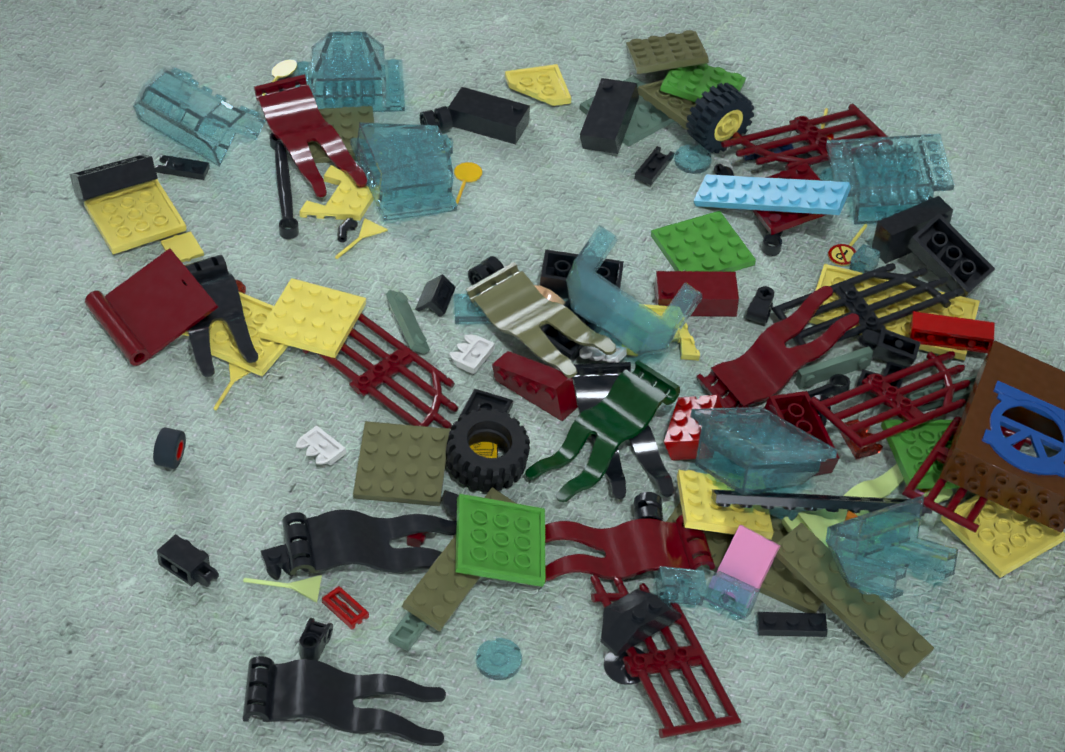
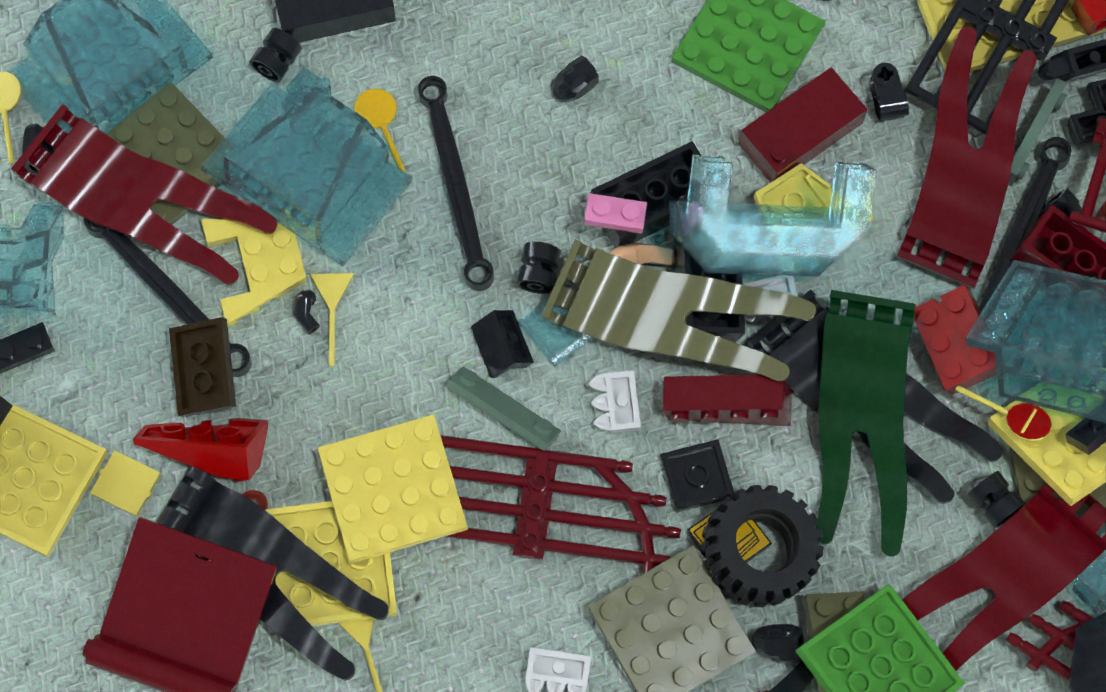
camera: 35 degrees left, 25 degrees up
none -> red wedge [133,418,268,481]
none -> dark brown plate [169,317,236,417]
none -> black piece [418,76,494,291]
none -> black rock [553,55,599,102]
none -> bright pink plate [584,193,647,234]
none -> red piece [956,386,1052,441]

